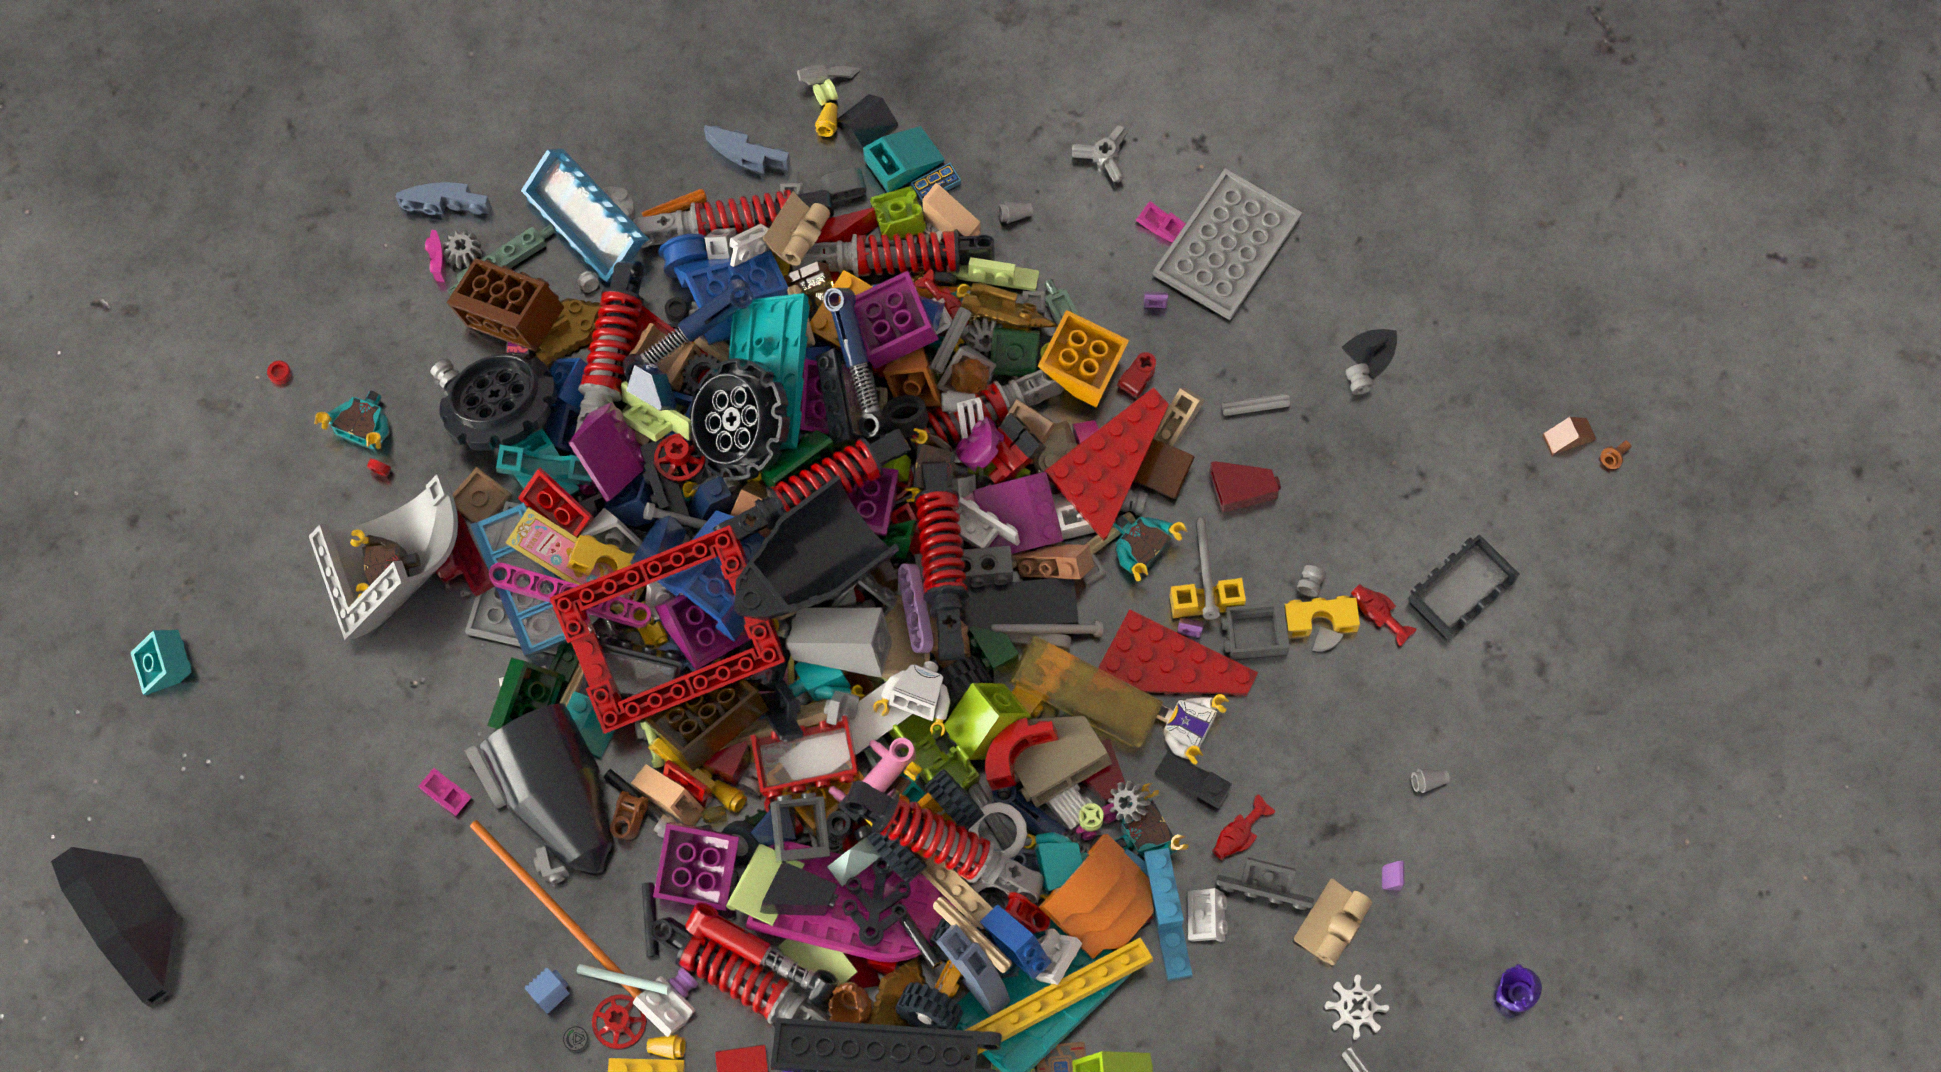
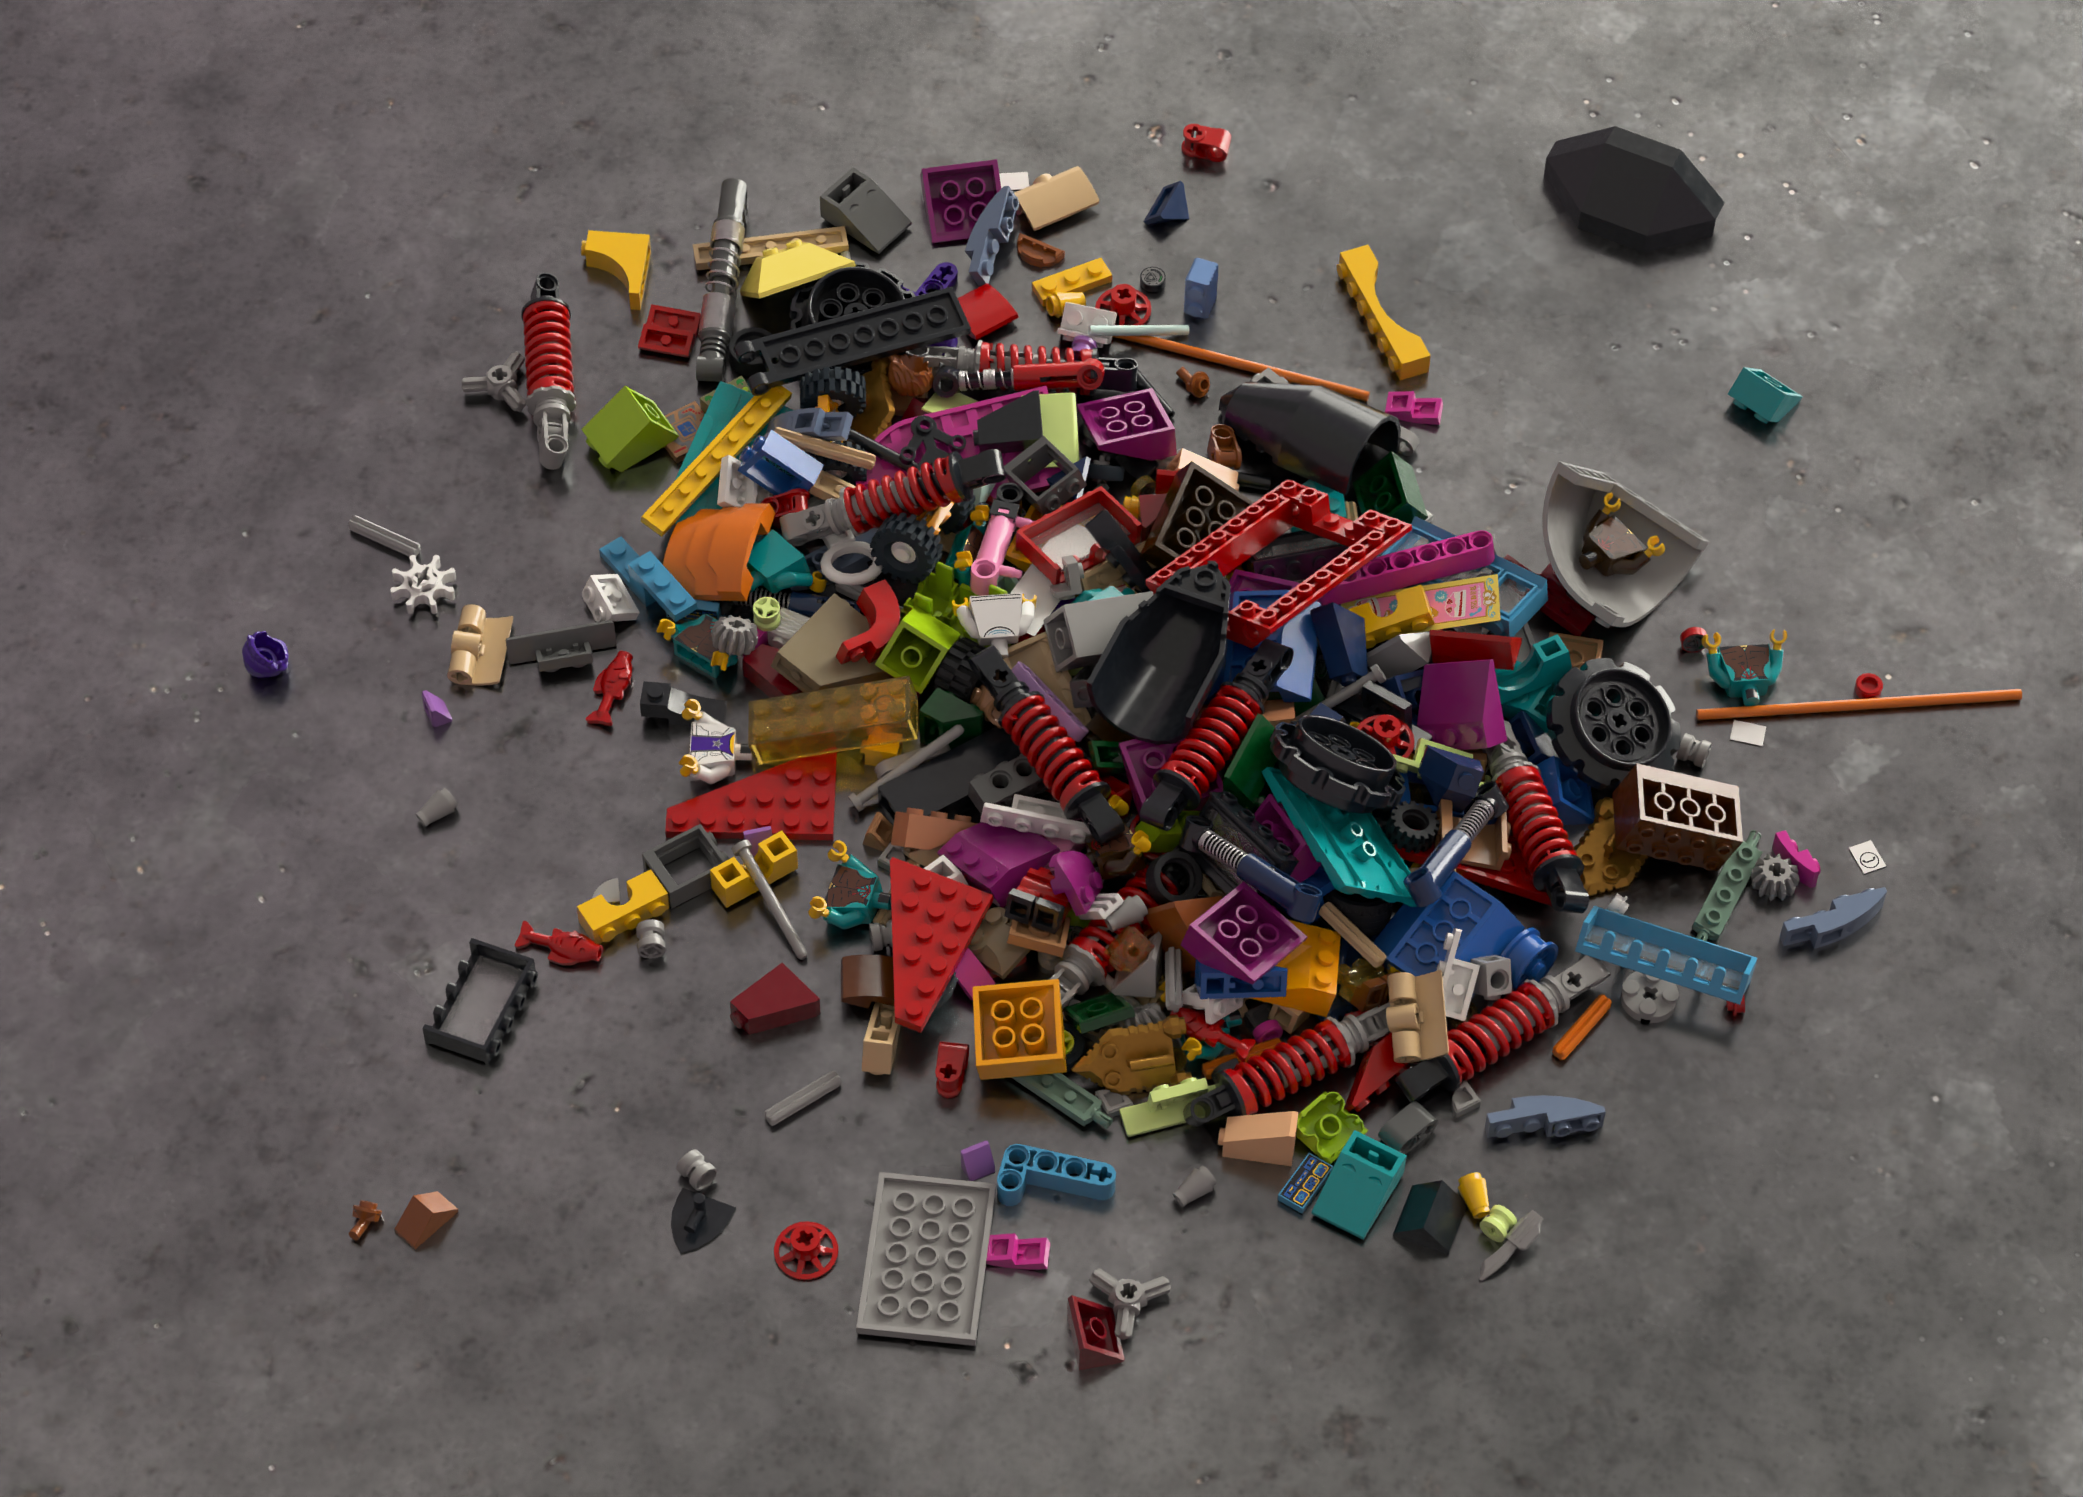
camera: 150 degrees right, 15 degrees down
none -> red wheel [774,1221,838,1280]
none -> medium nougat slope [863,812,893,851]
none -> dark azure beam [997,1144,1116,1206]
none -> dark red slope [1067,1295,1125,1370]
none -> dark orange plate [1176,367,1210,397]
none -> yellow arch [1337,245,1431,381]
none -> orange piece [1696,689,2022,720]
none -> white sticker [1730,720,1766,746]
none -> white sticker [1849,840,1886,874]

